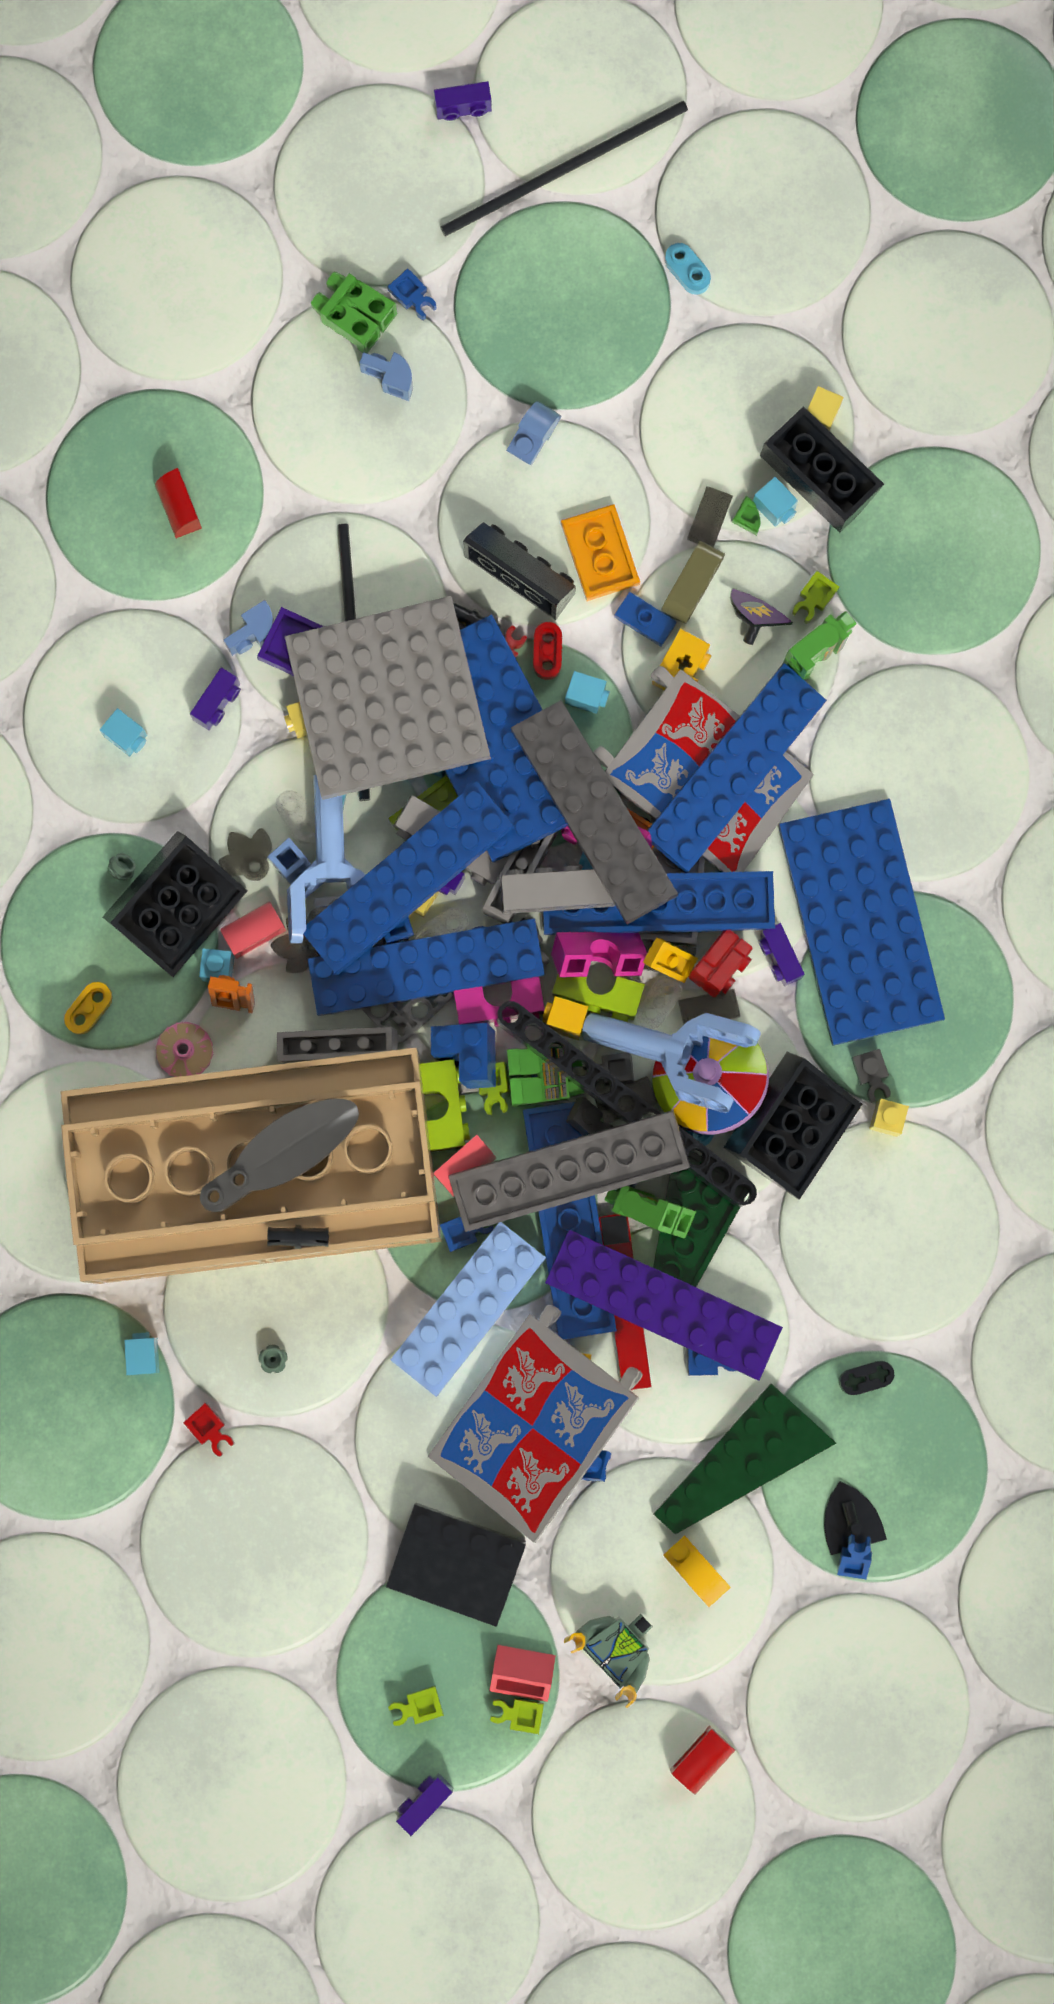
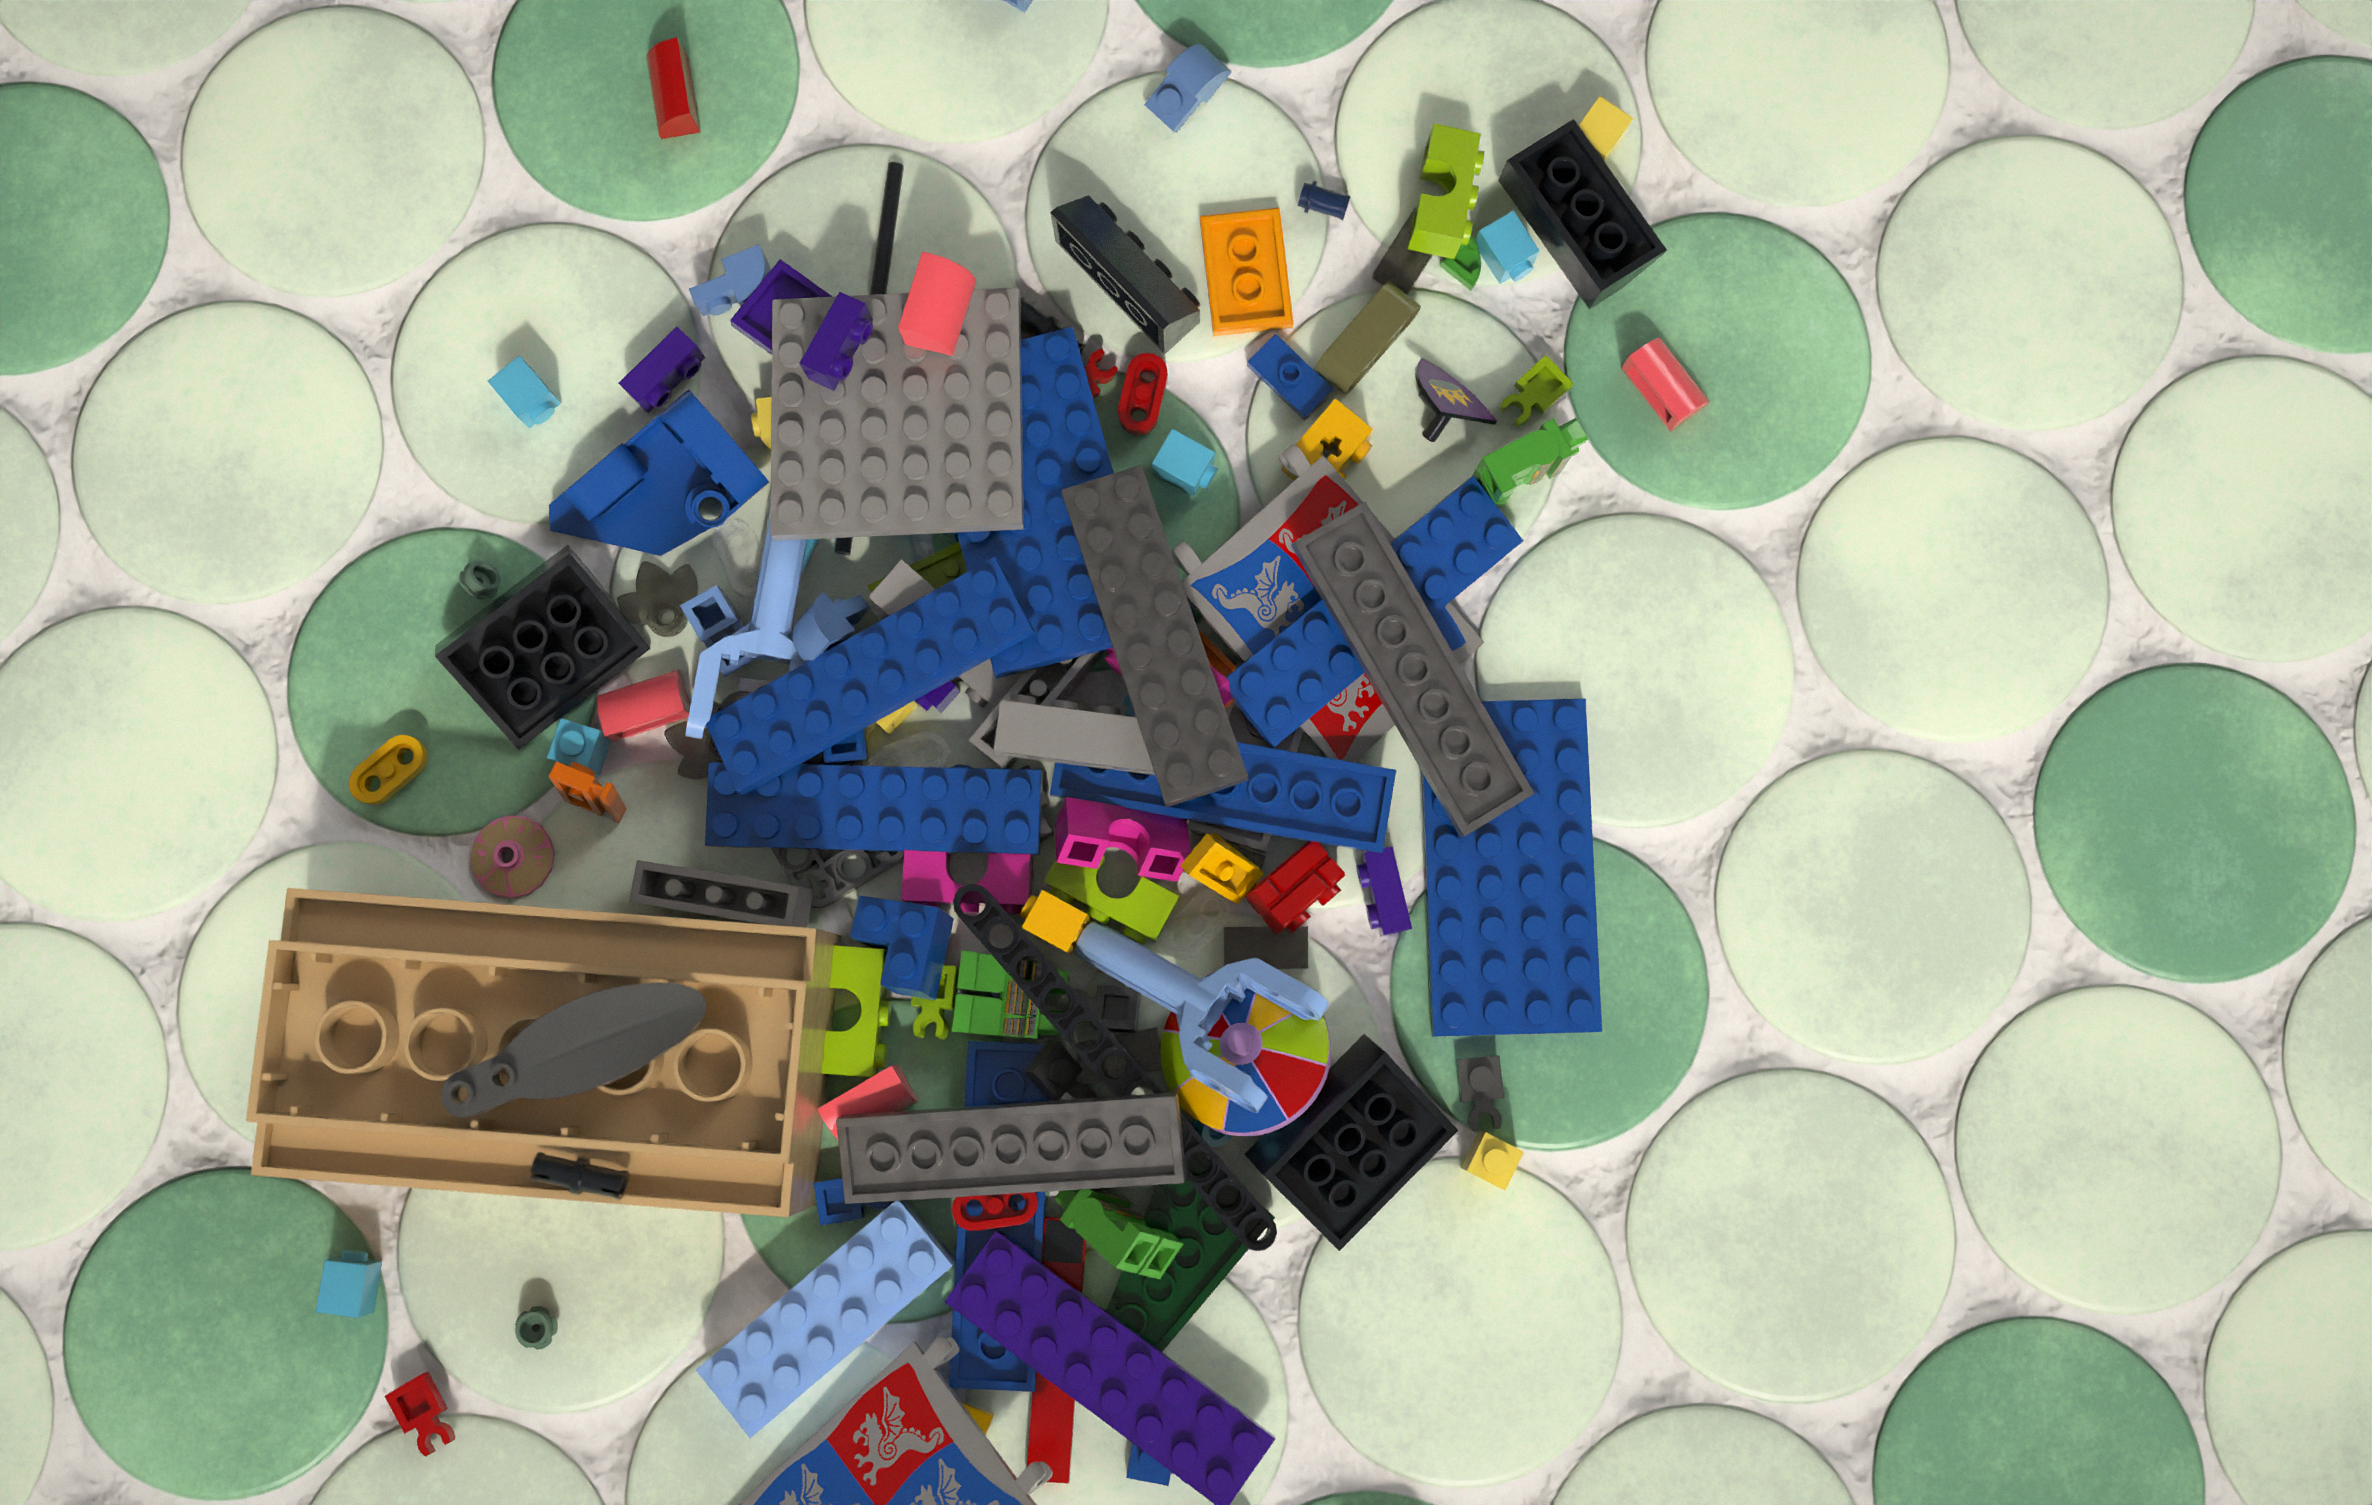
camera: 15 degrees right, 0 degrees up
none -> blue panel [549,390,770,556]
none -> medium blue brick [792,592,870,663]
none -> dark purple piece [799,292,873,391]
none -> coral brick [898,252,976,356]
none -> red plate [952,1192,1039,1231]
none -> flat silver plate [1291,502,1534,837]
none -> dark blue pin [1297,181,1351,220]
none -> lime arch [1407,123,1485,259]
none -> coral brick [1621,337,1710,432]

